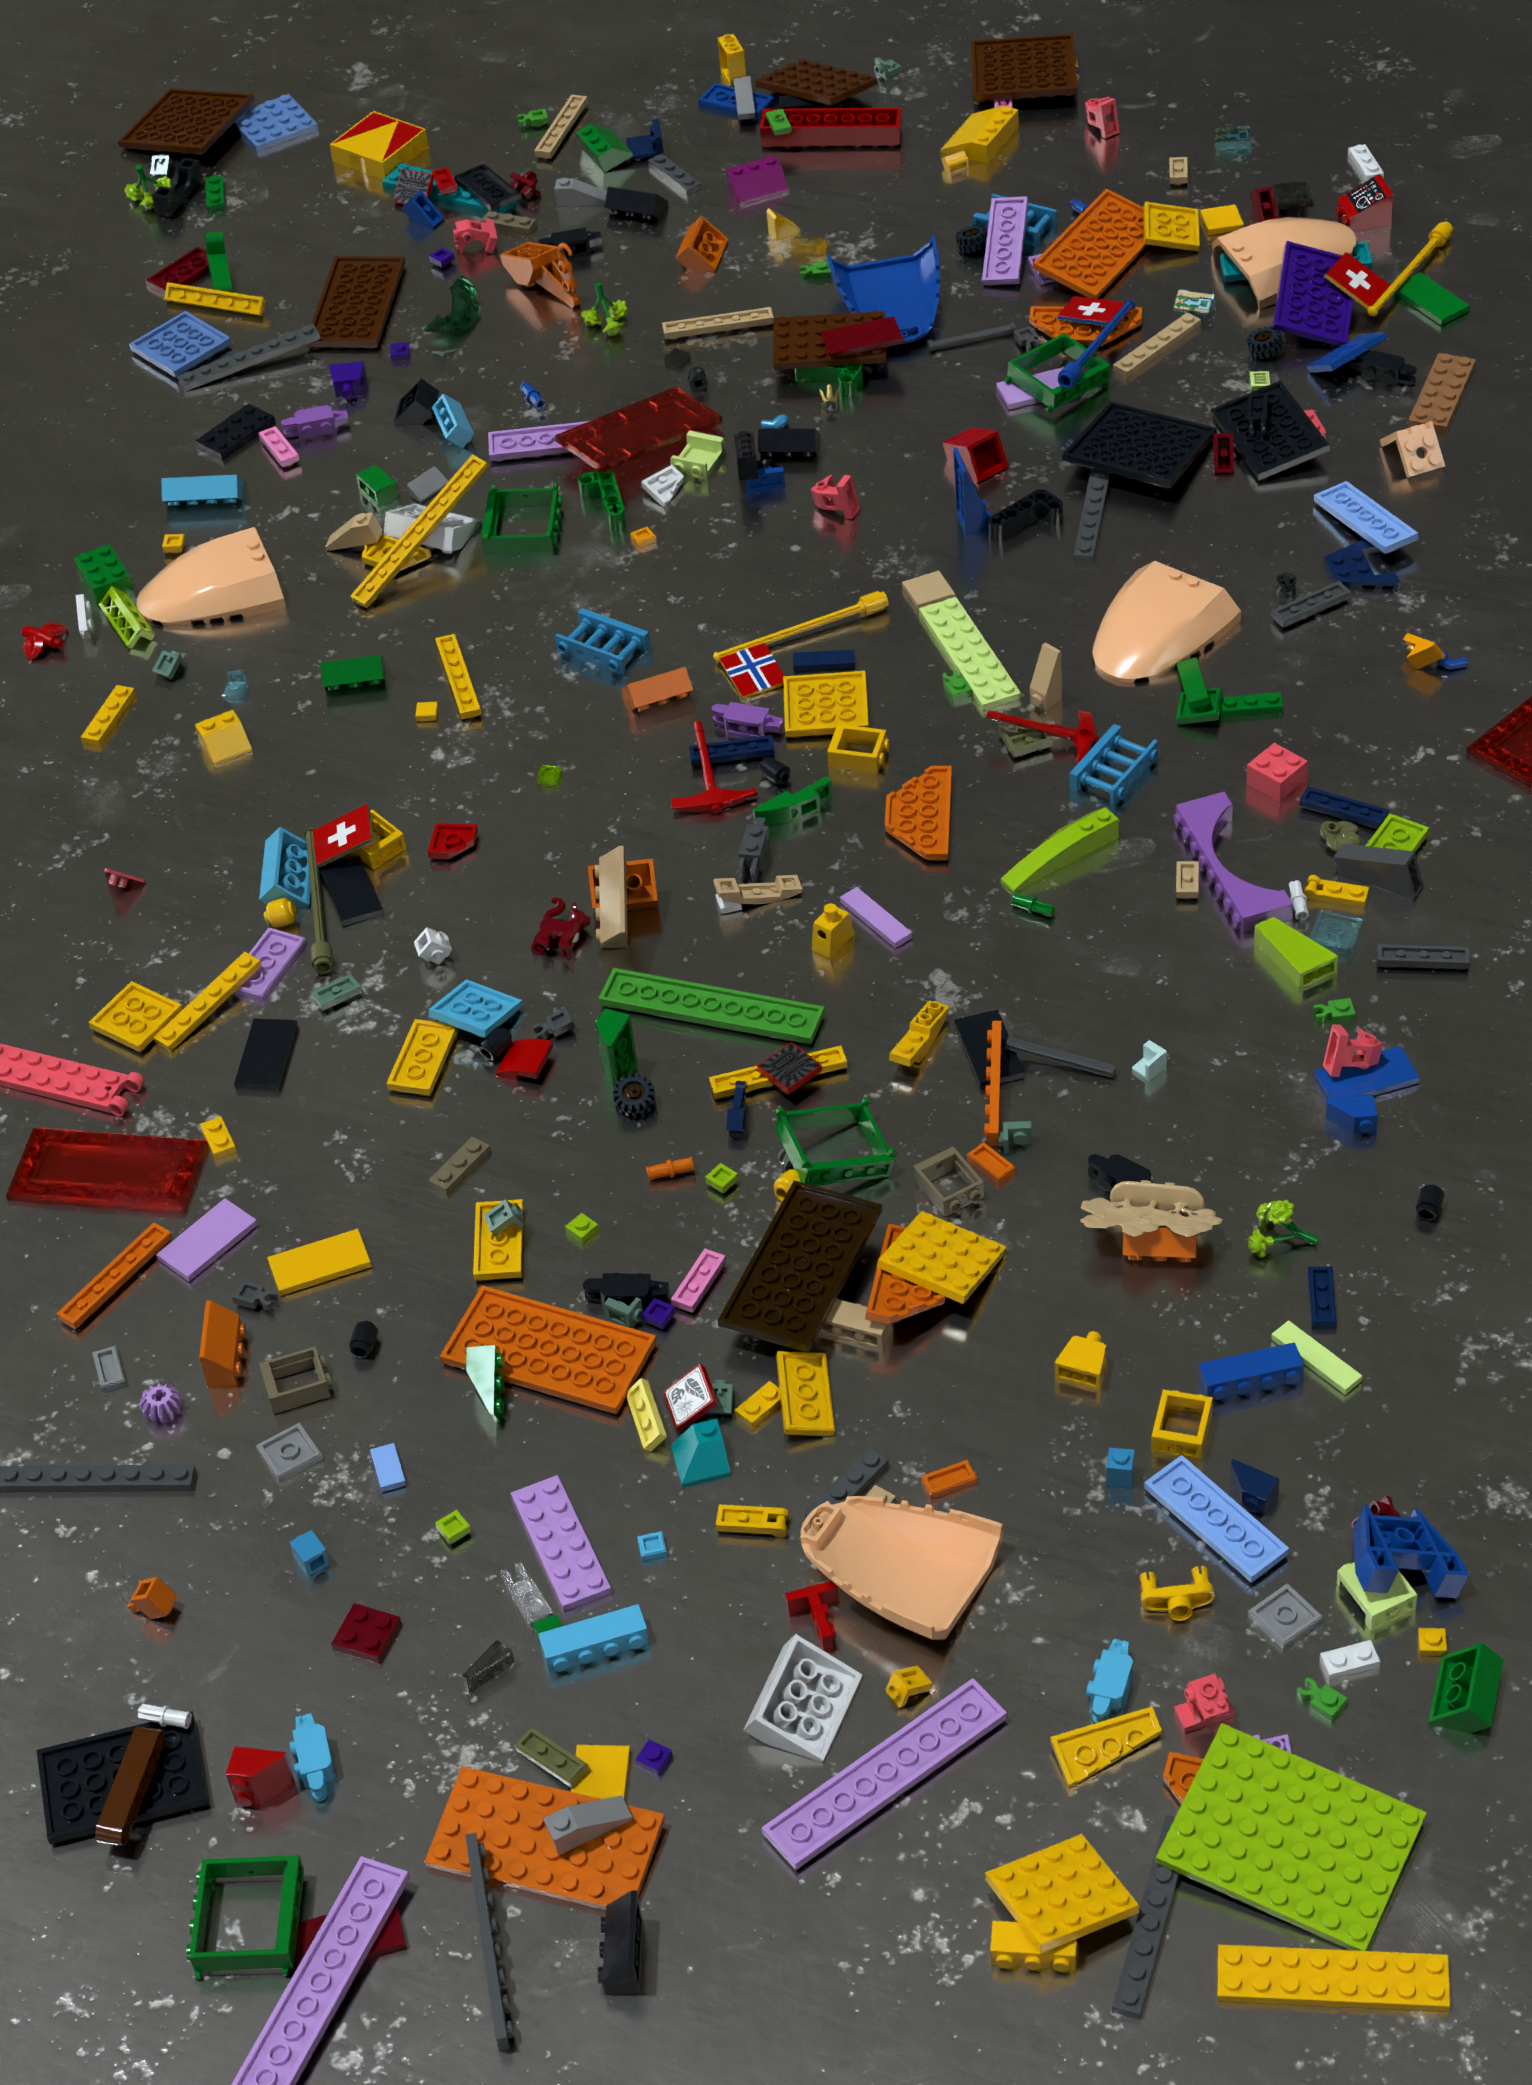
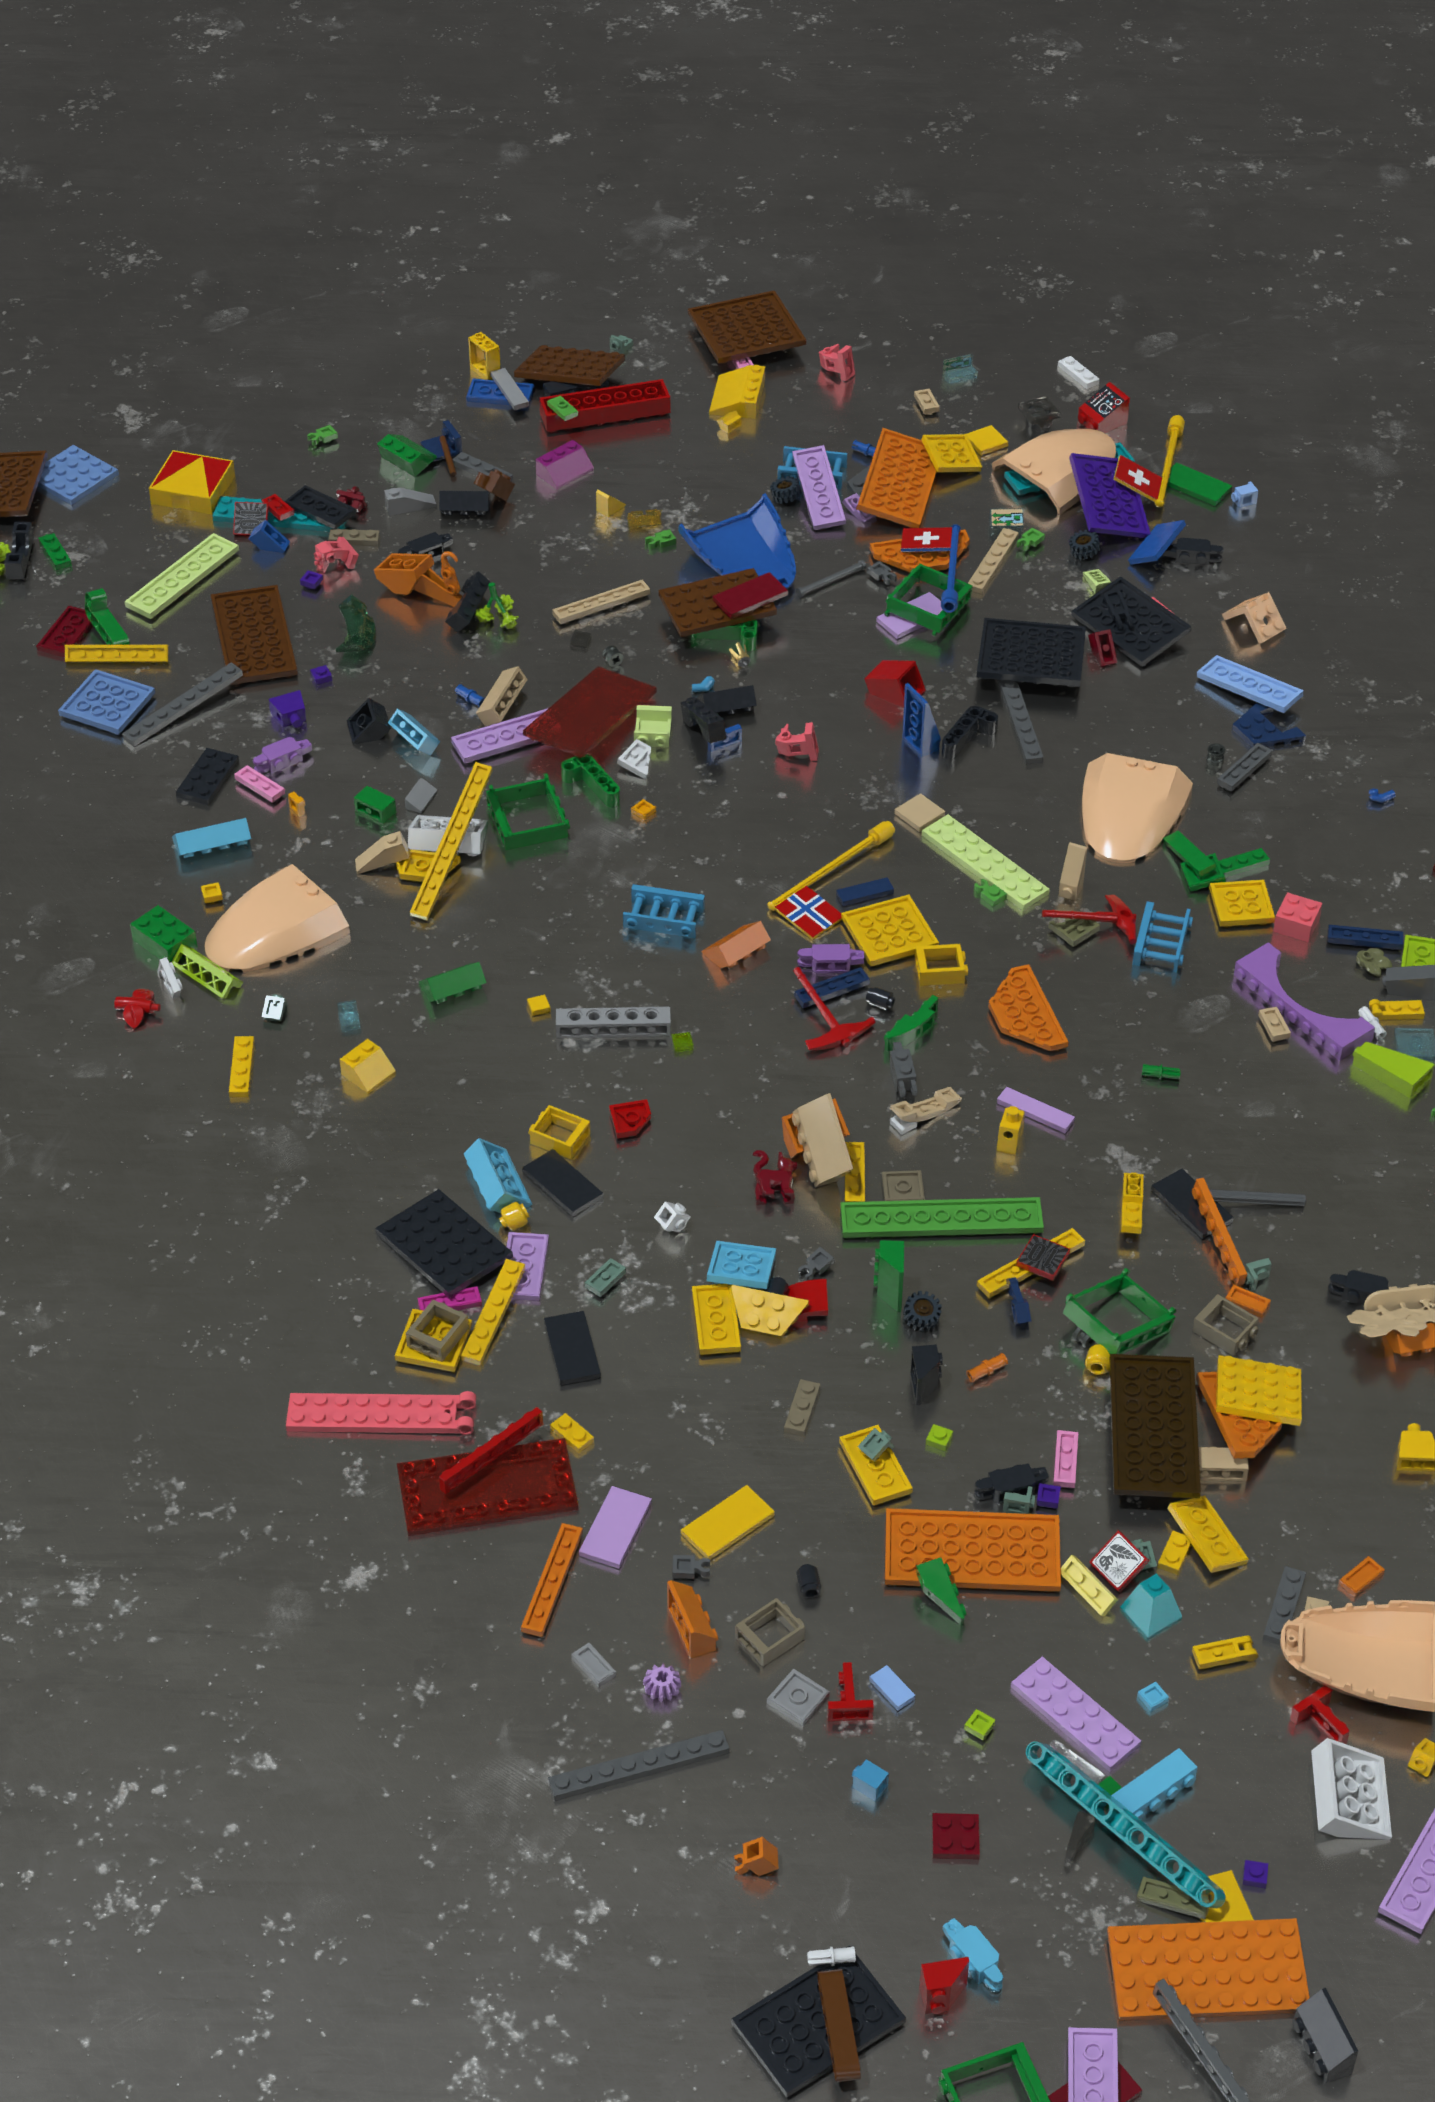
camera: 25 degrees left, 0 degrees up
coral piece [104,868,145,888] -> none
flag [304,804,374,974] -> none
yellow plate [435,634,481,720] -> none
tan plate [534,94,588,158] -> none
light grey slope [543,1795,633,1855] -> none
orange slope [675,216,728,272] -> none
lime plate [705,1163,739,1193] -> none
lime wedge [1001,807,1119,893] -> none
light aqua panel [1132,1040,1167,1082] -> none
dark red slope [1250,186,1278,222] -> none
light orange slope [1402,633,1445,669] -> none
medium nougat plate [1408,353,1476,433] -> none
none -> yellowish green plate [125,533,239,619]
none -> light orange plate [288,792,306,817]
none -> black plate [375,1189,513,1298]
none -> dark tan window [406,1300,469,1362]
none -> dark pink tile [417,1286,482,1311]
none -> reddish brown bar [439,436,457,476]
none -> red plate [439,1407,543,1494]
none -> black arch [445,571,490,632]
none -> reddish brown hinge [473,469,515,502]
none -> tan brick [476,666,528,726]
none -> light grey brick [556,1007,671,1038]
none -> yellow wing [731,1285,809,1338]
none -> red bracket [827,1662,874,1722]
none -> yellow plate [845,1142,865,1202]
none -> dark tan plate [881,1170,925,1201]
none -> black slope [910,1344,943,1405]
none -> bright green plate [1017,528,1045,551]
none -> teal beam [1026,1742,1226,1909]
none -> yellow plate [1209,880,1275,927]
none -> light blue brick [1231,482,1258,508]

